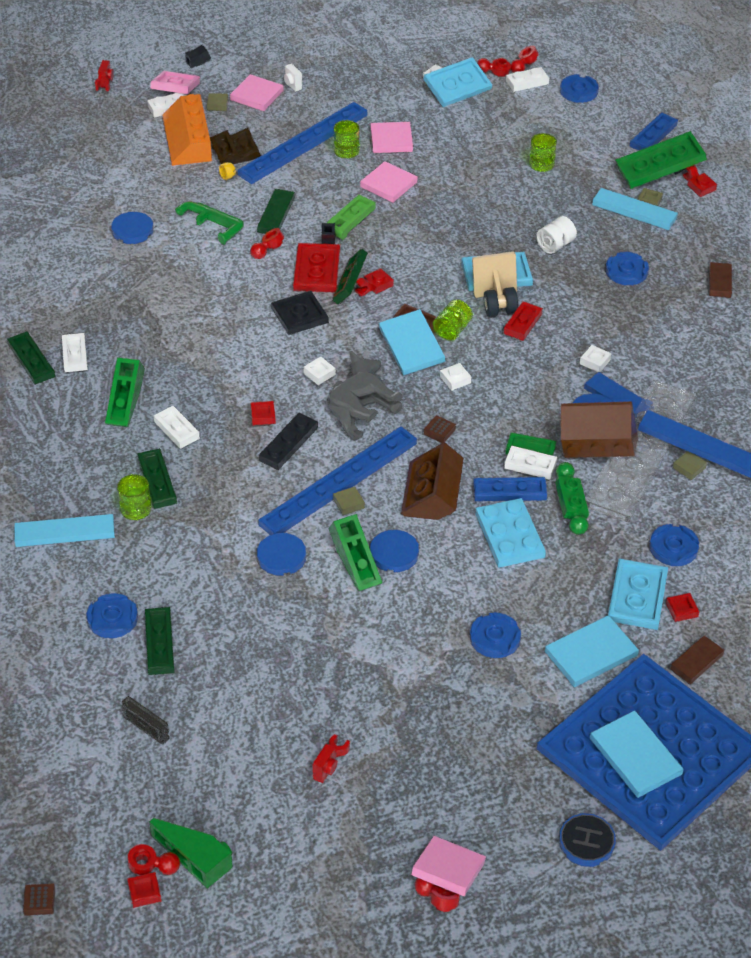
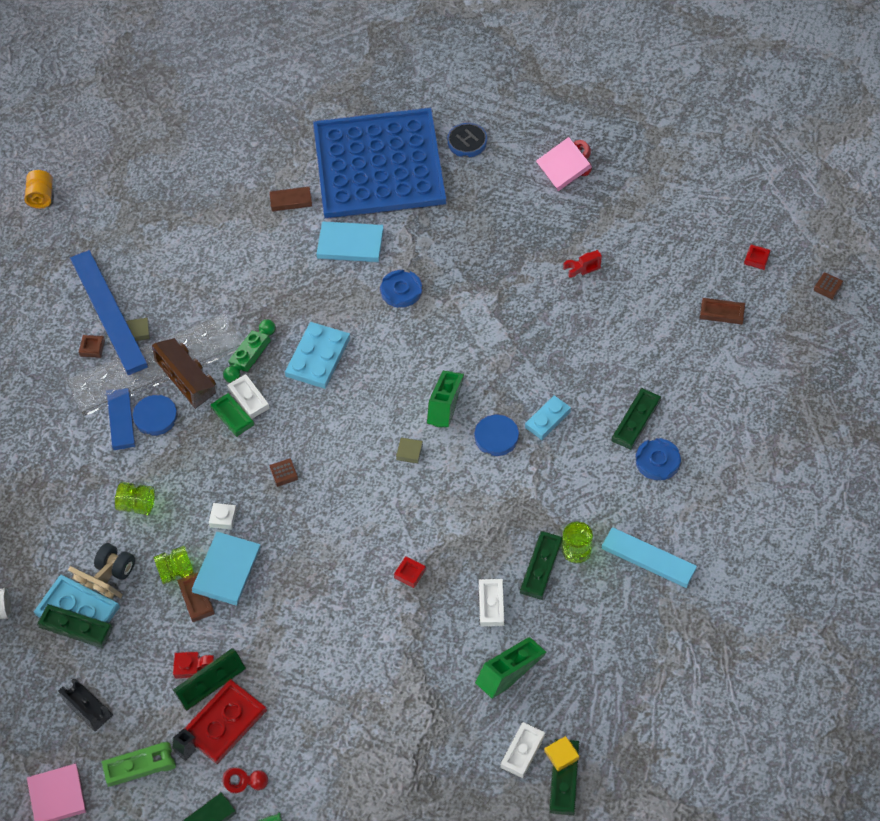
camera: 140 degrees left, 10 degrees up
clear smoke tile [122,695,170,745] -> none
red plate [128,844,180,875] -> none
green slope [149,818,233,889] -> none
blue tile [258,426,417,535] -> none
black plate [259,413,318,470] -> none
black tile [271,291,329,335] -> none
white plate [304,357,336,385] -> none
dark grey animal [328,351,403,441] -> none
blue tile [370,530,419,572] -> none
reddish brown slope [401,442,464,520] -> none
blue tile [473,477,547,501] -> none
red plate [504,301,543,341] -> none
white plate [580,345,611,372] -> none
medium azure tile [590,711,683,798] -> none
medium azure tile [608,559,668,630] -> none
blue tile [649,524,699,566] -> none
red tile [666,593,700,622] -> none
none -> dark green tile [37,604,113,648]
none -> black hinge [58,679,113,732]
none -> copper tile [78,335,105,358]
none -> clear neon green wheel [115,482,155,515]
none -> medium azure plate [525,395,571,440]
none -> yellow tile [544,736,579,771]
none -> copper tile [700,298,745,325]

